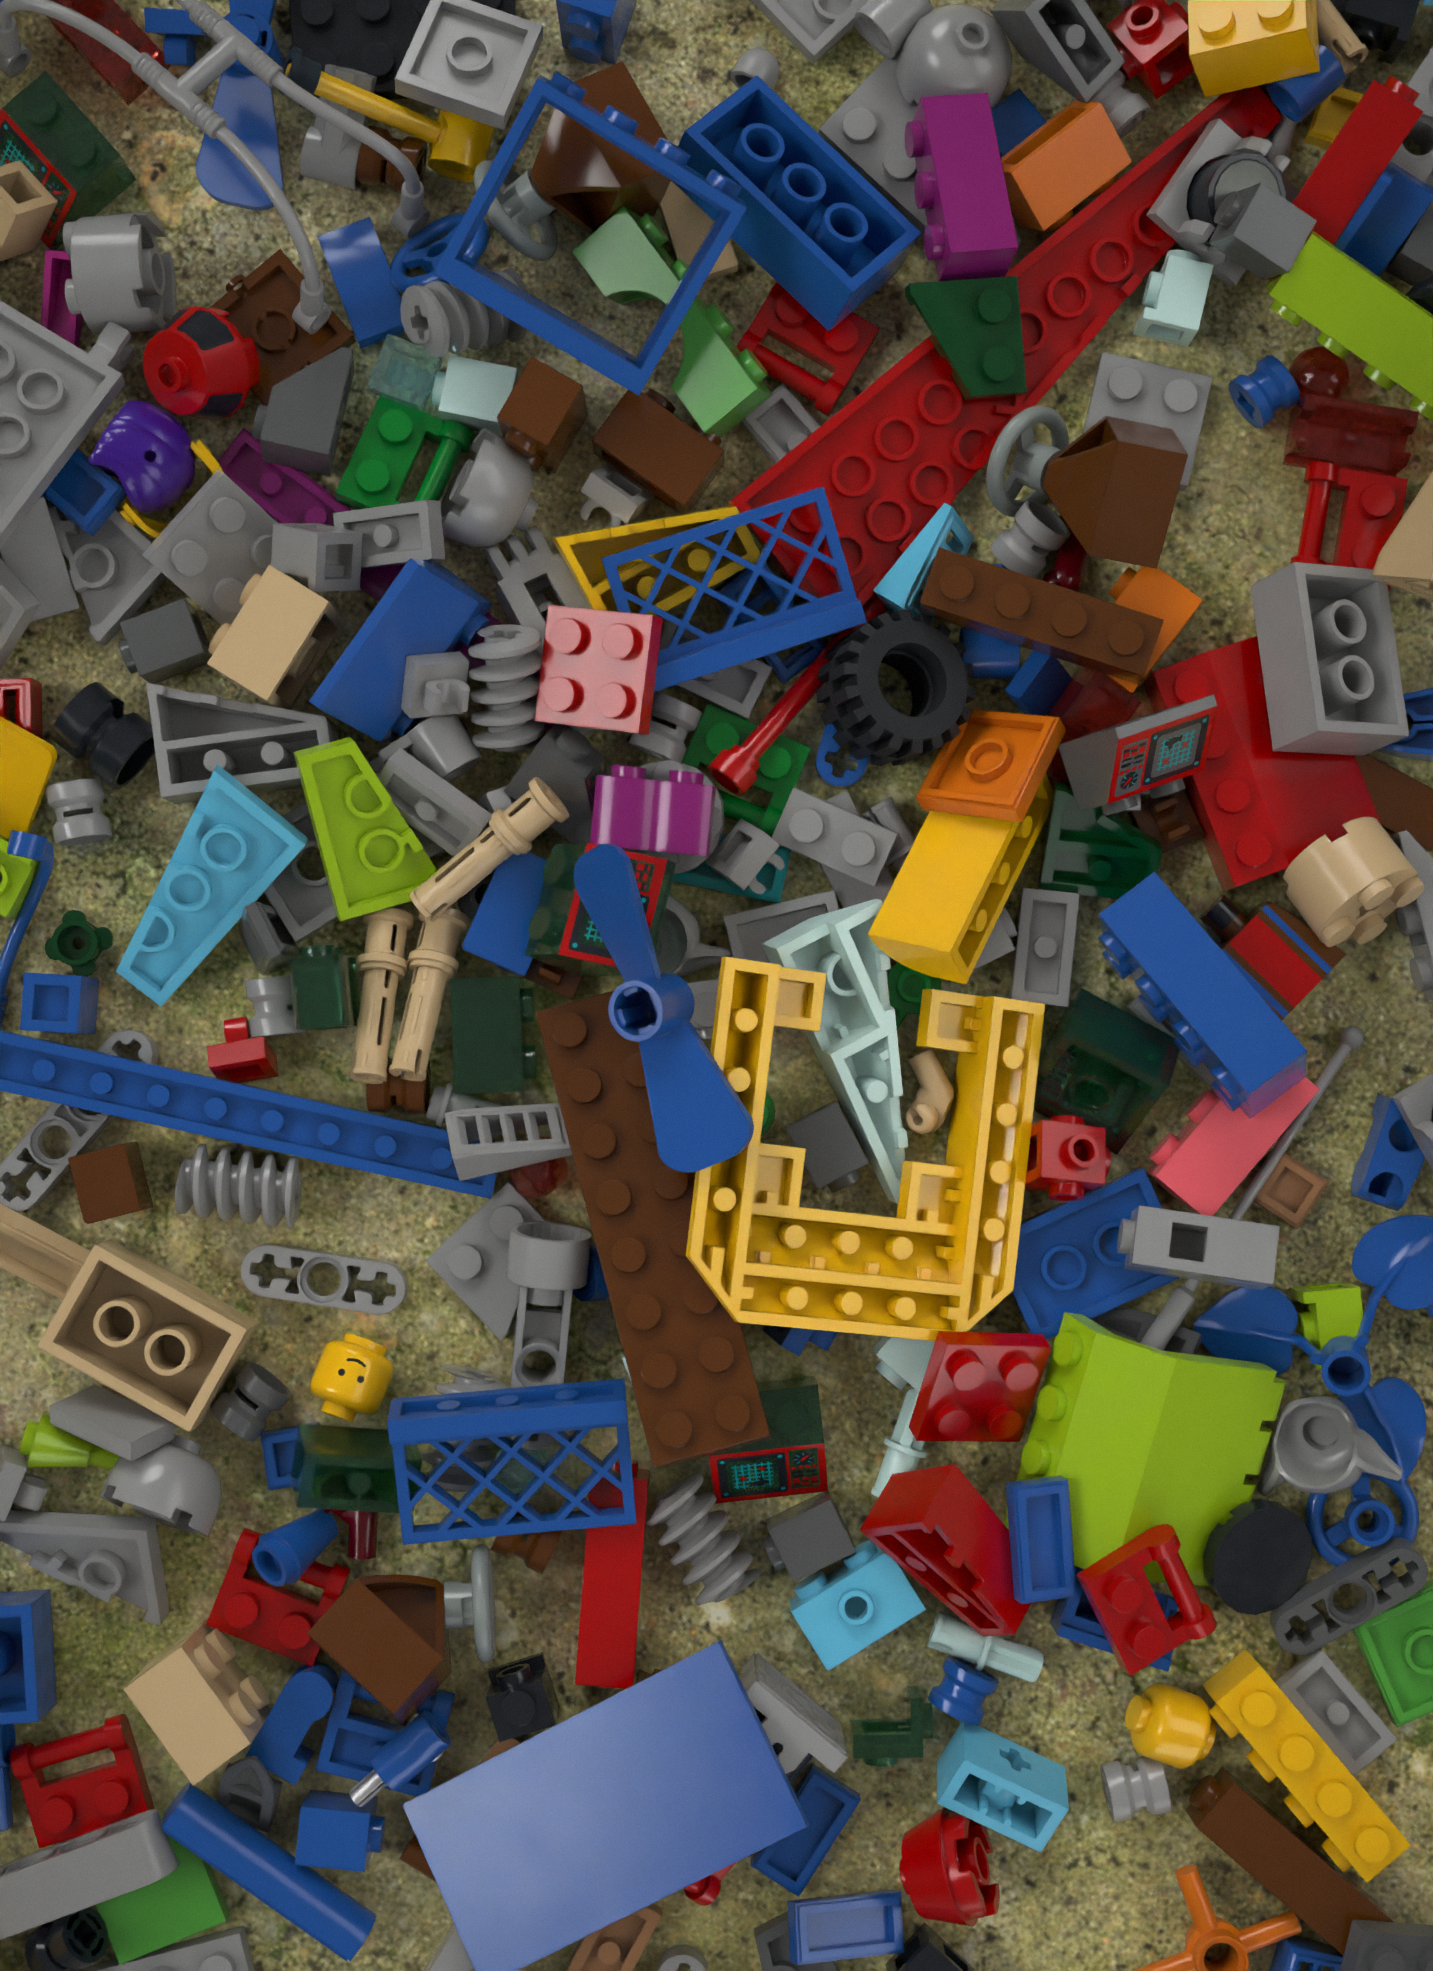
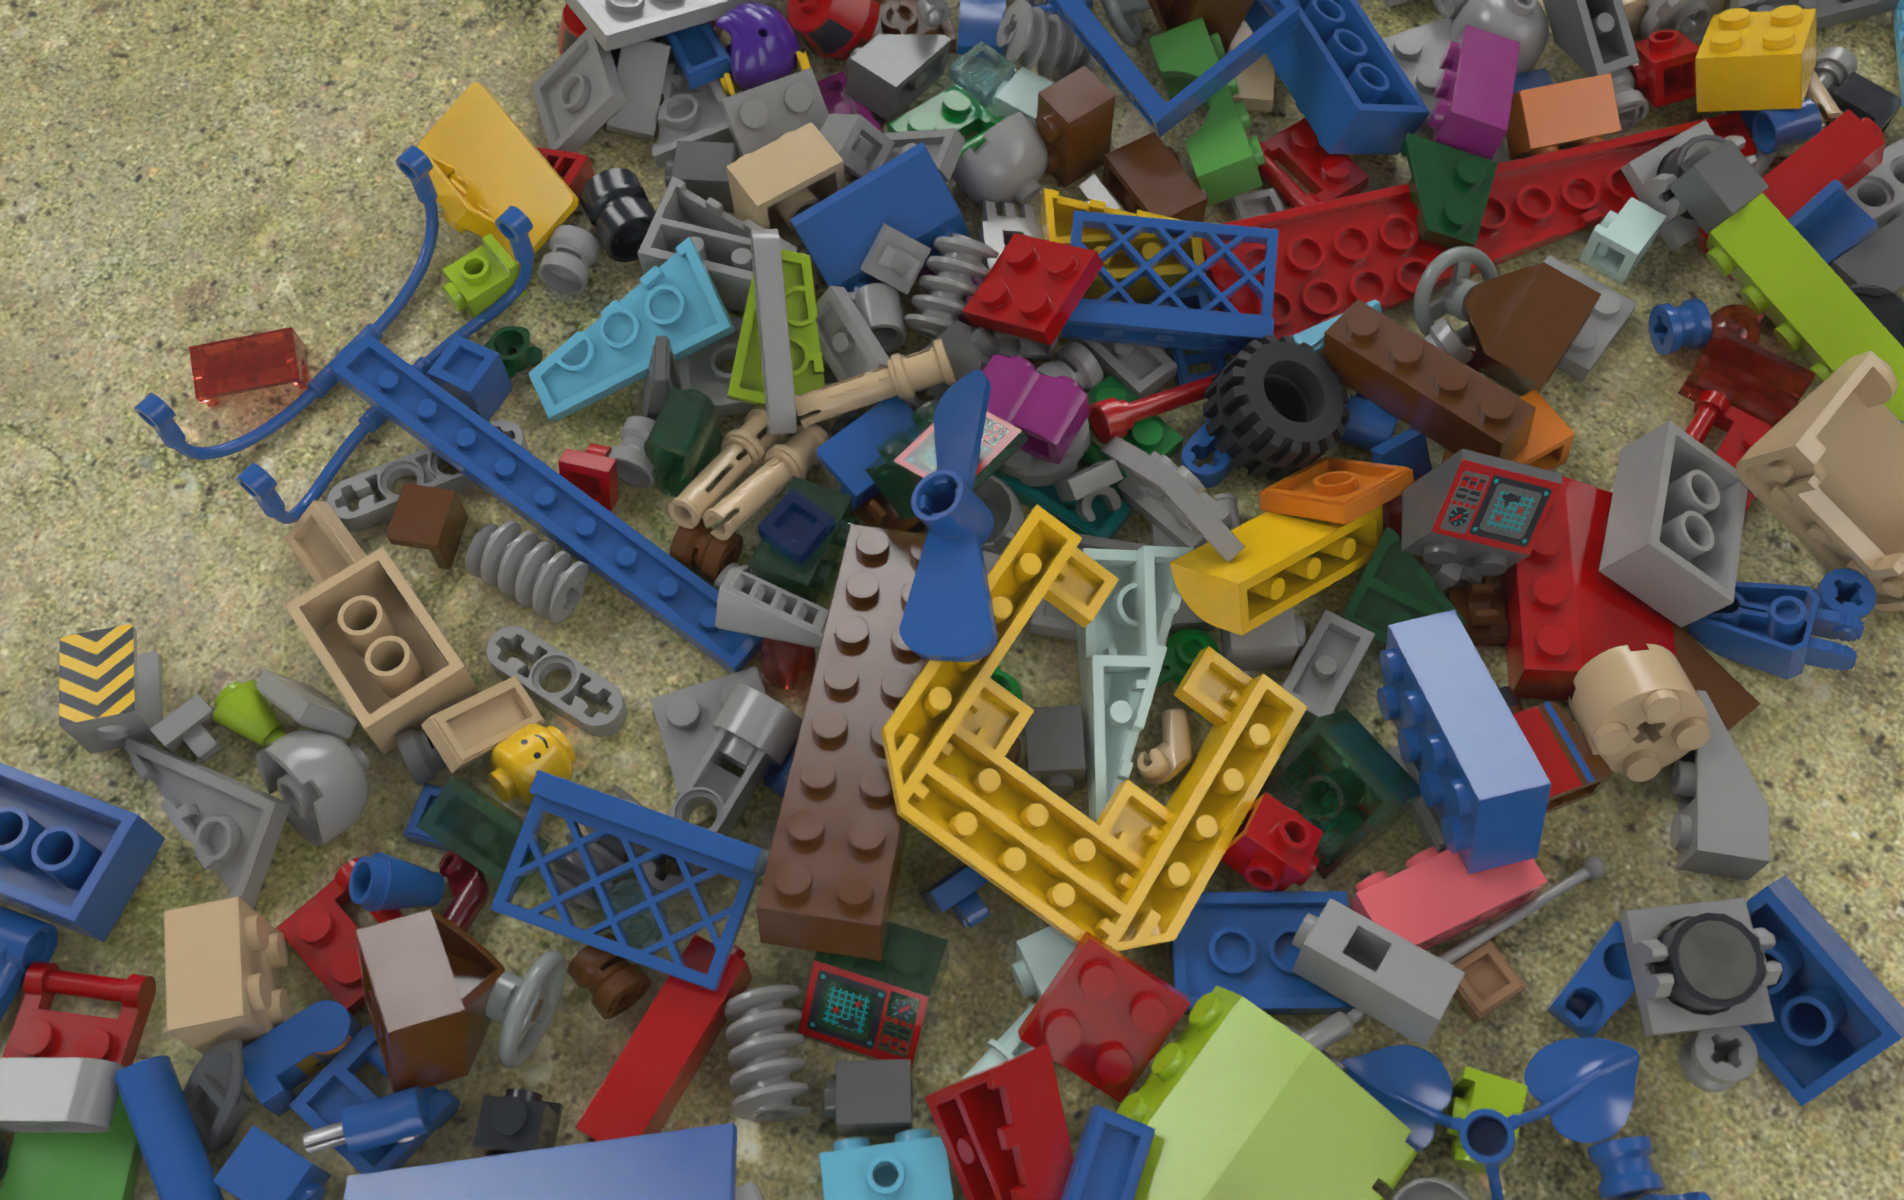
camera: 30 degrees right, 25 degrees down
none -> tan tile [421,675,546,773]
none -> light grey beam [750,229,797,435]
none -> clear blue tile [757,489,836,566]
none -> light grey wing [1100,436,1244,563]

